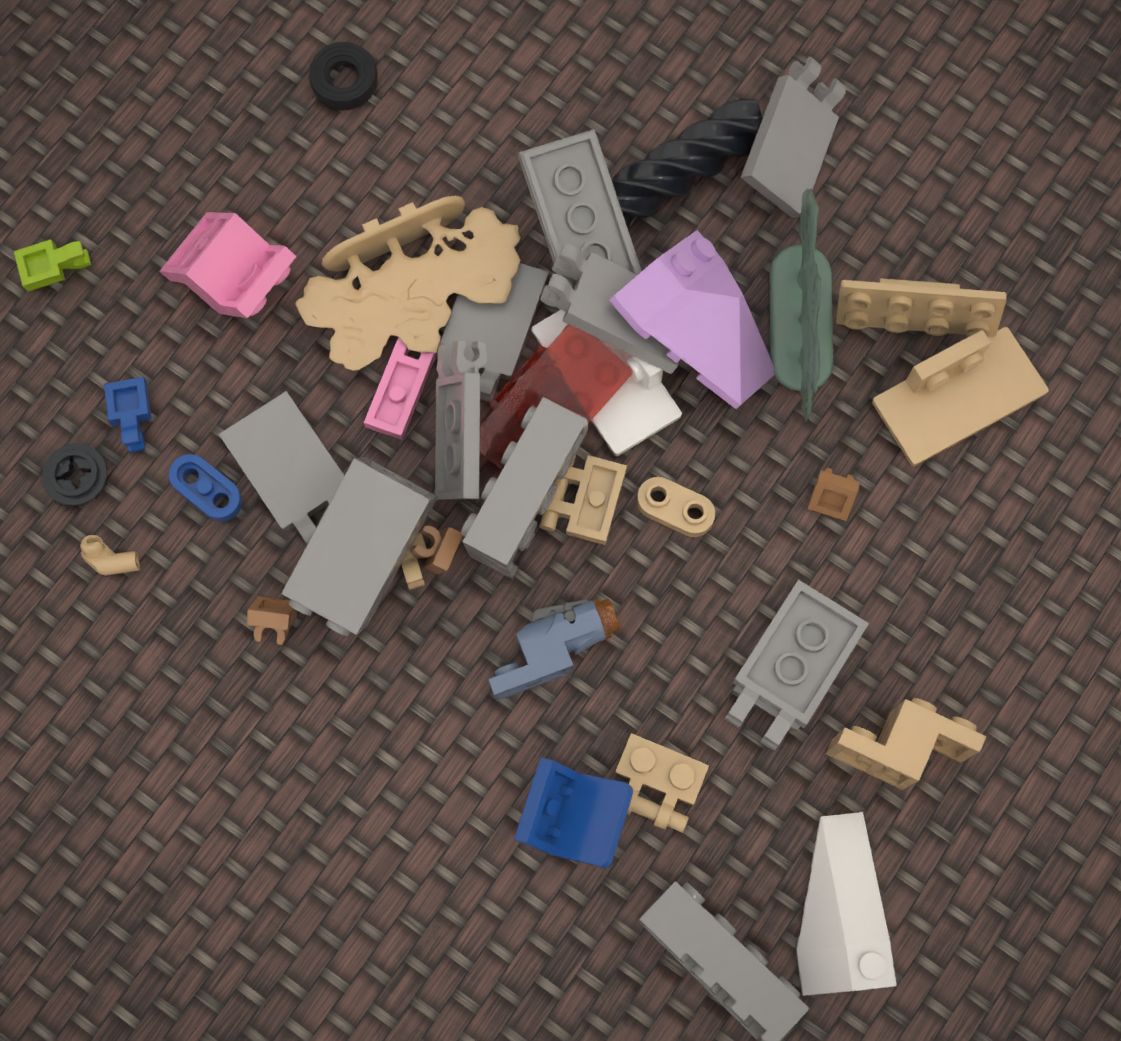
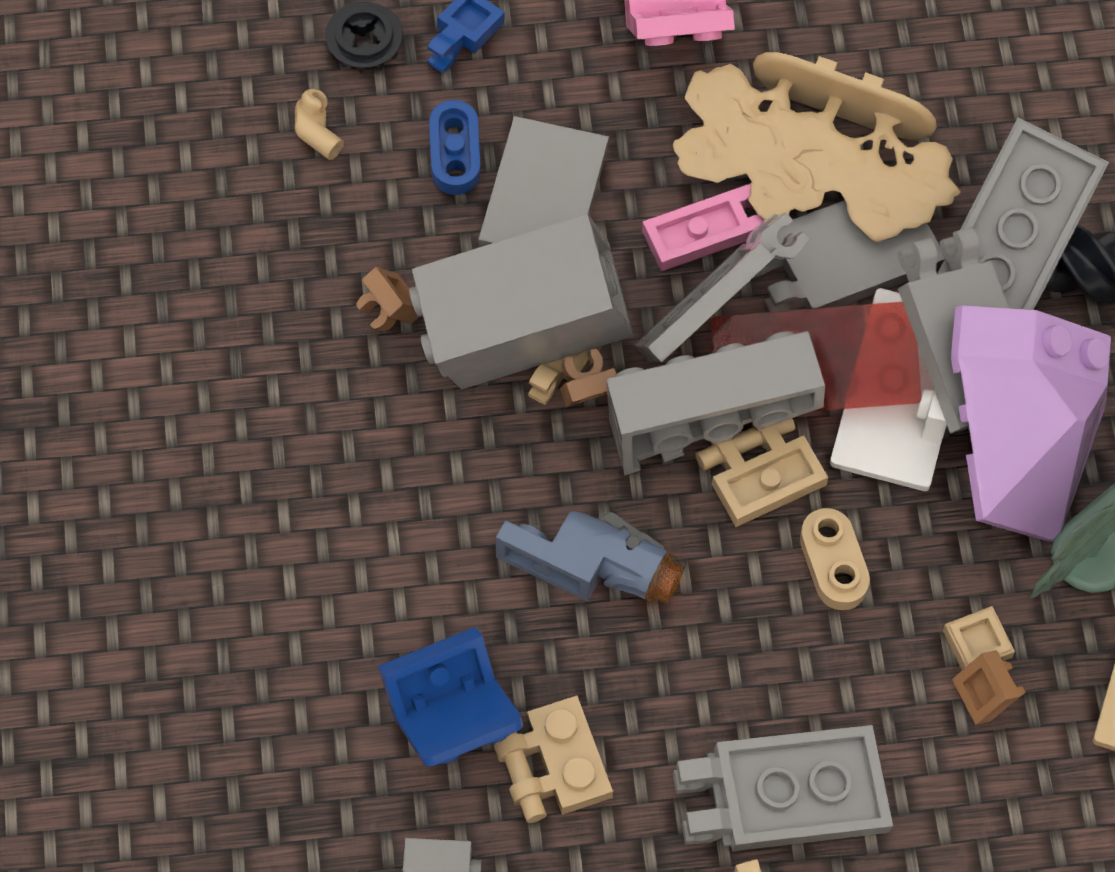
camera: 45 degrees right, 10 degrees down
none -> tan tile [943,606,1015,670]

